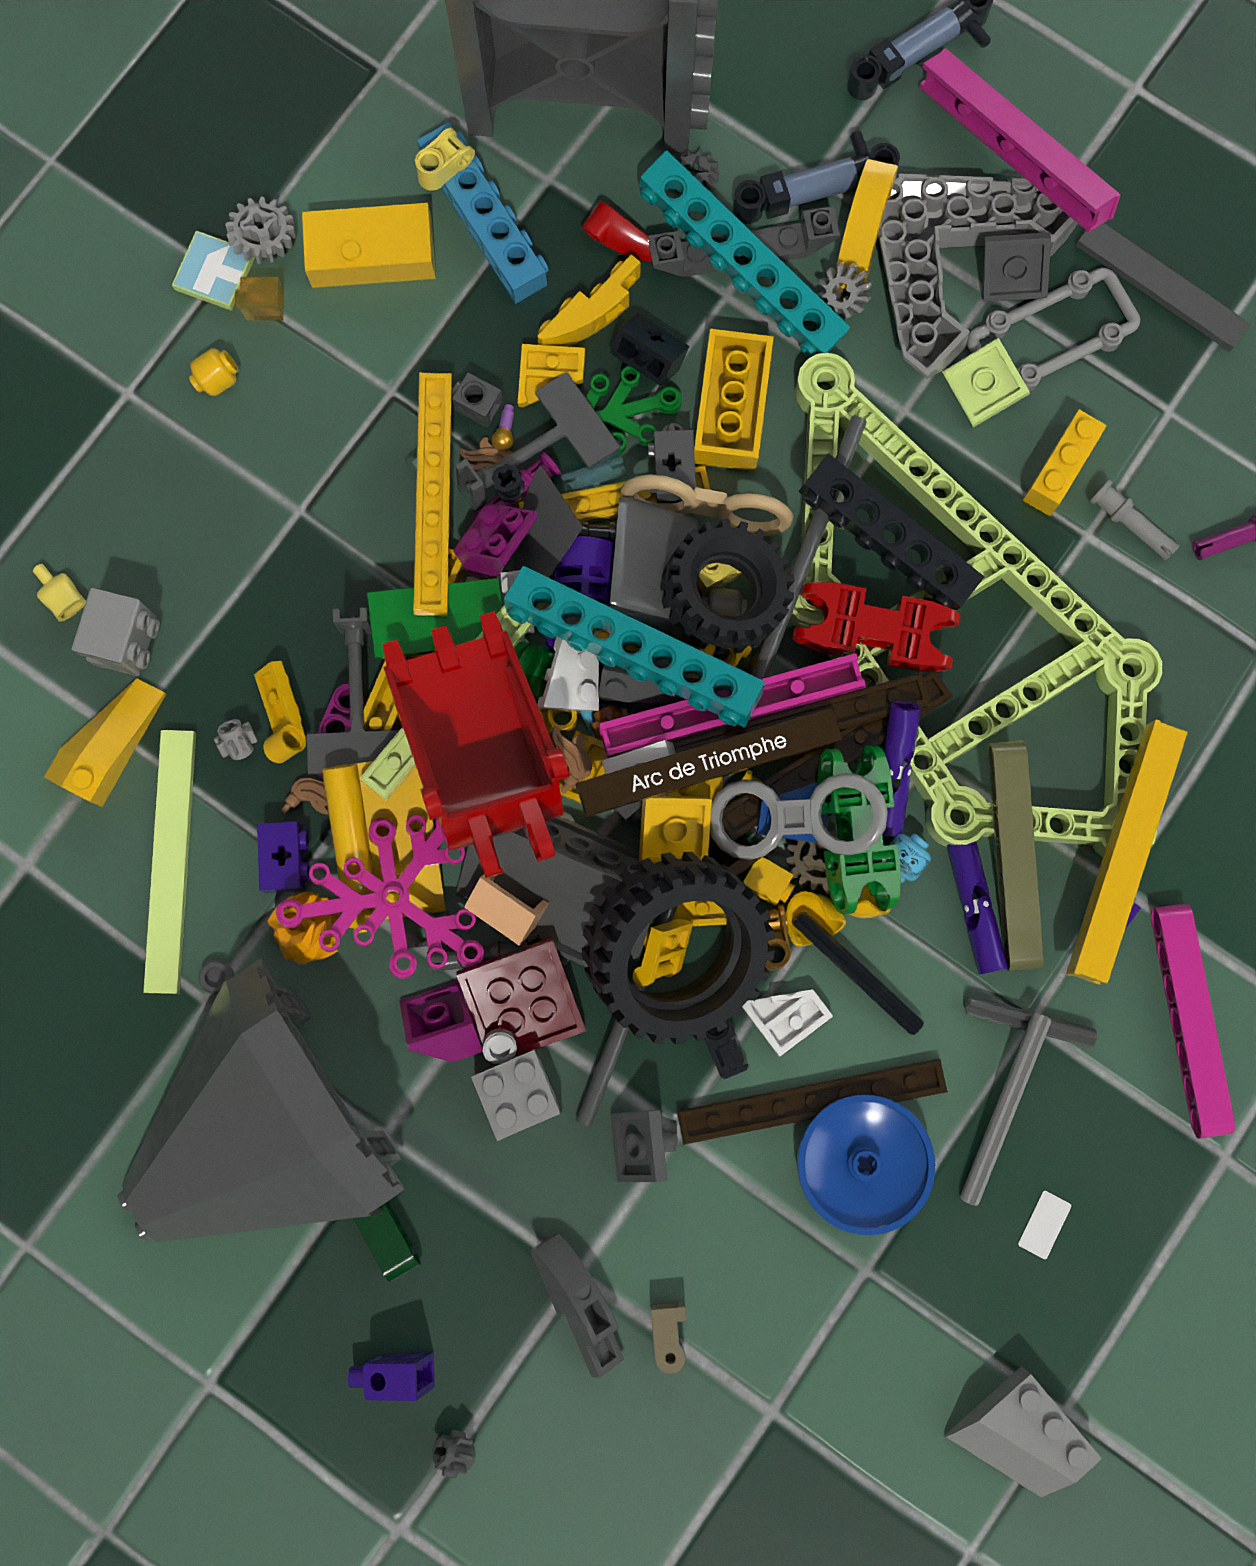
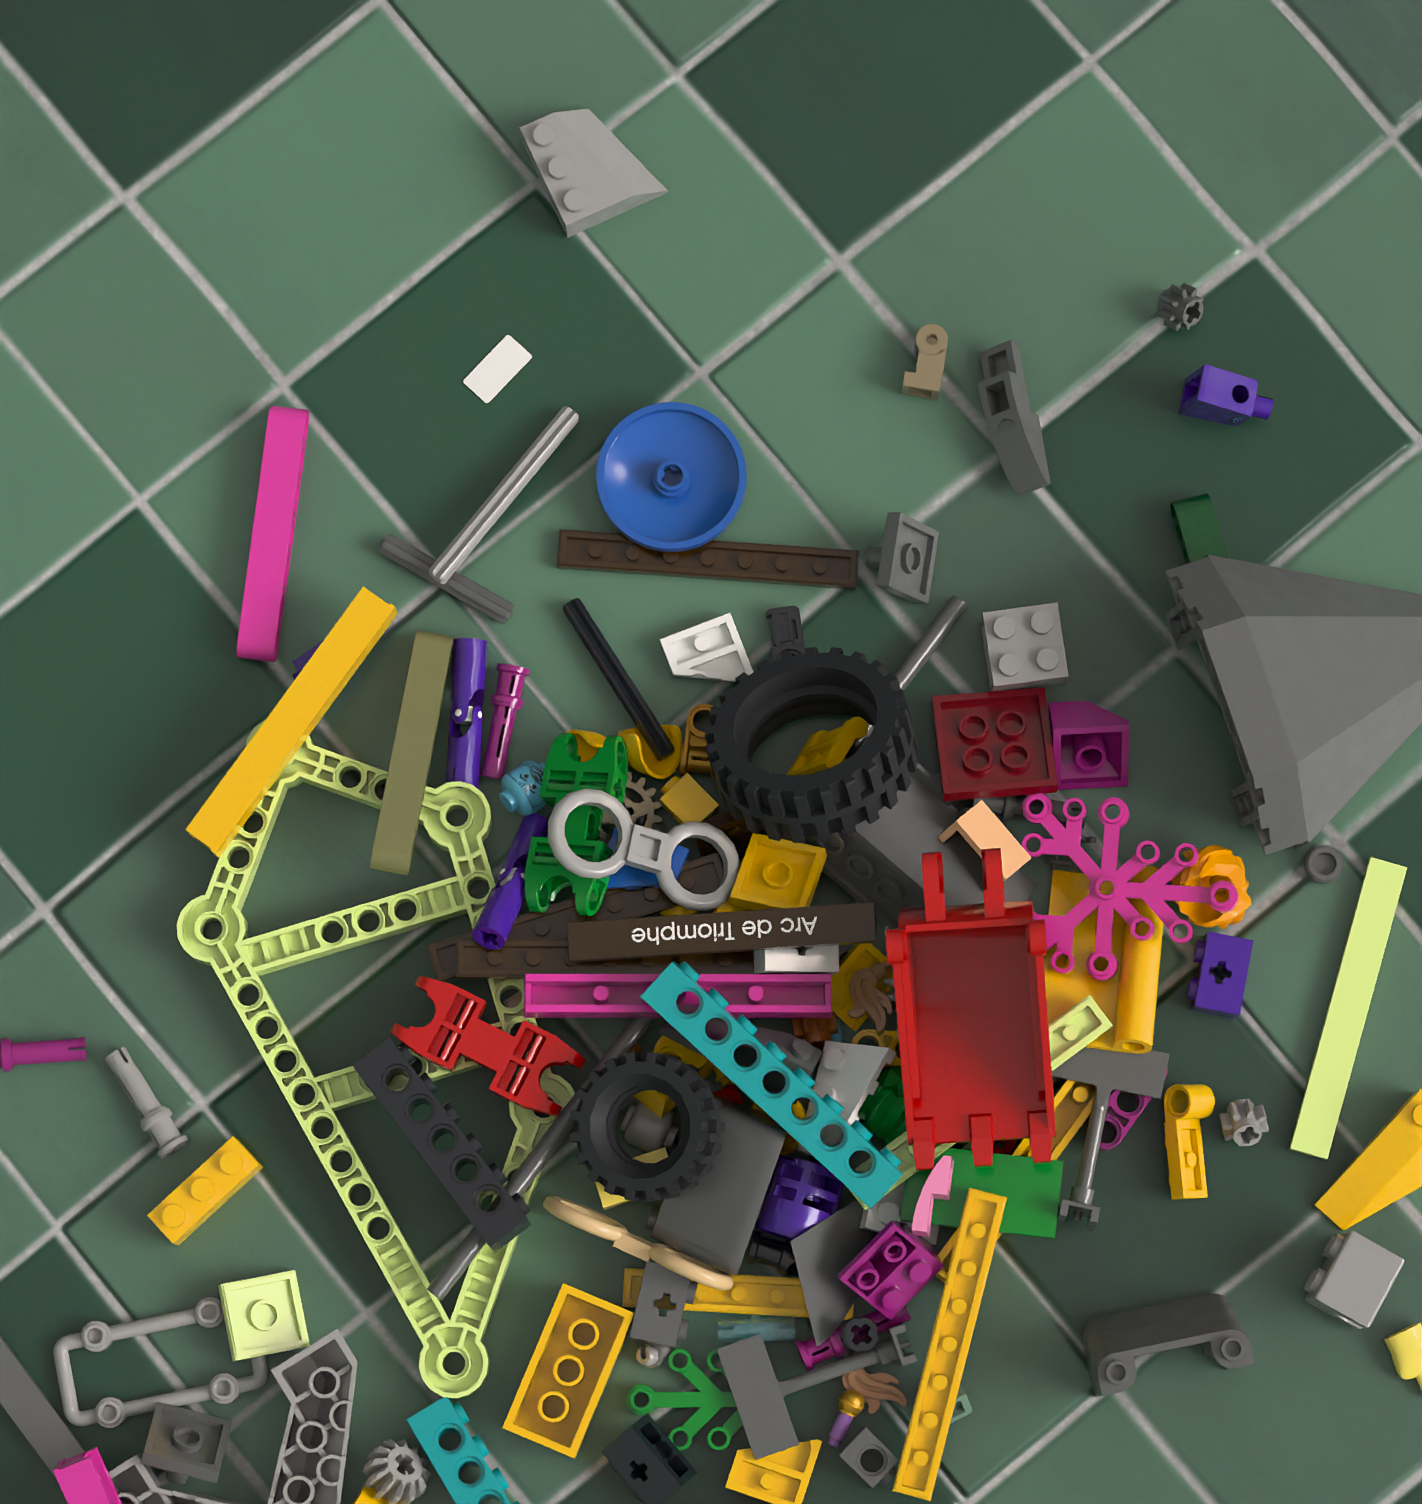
camera: 165 degrees left, 0 degrees up
medium nougat piece [282,778,329,815] -> none
light grey tile [482,1028,517,1065] -> none
none -> magenta pin [480,663,530,780]
none -> bright pink slope [911,1156,954,1237]
none -> dark grey windscreen [1082,1294,1255,1397]

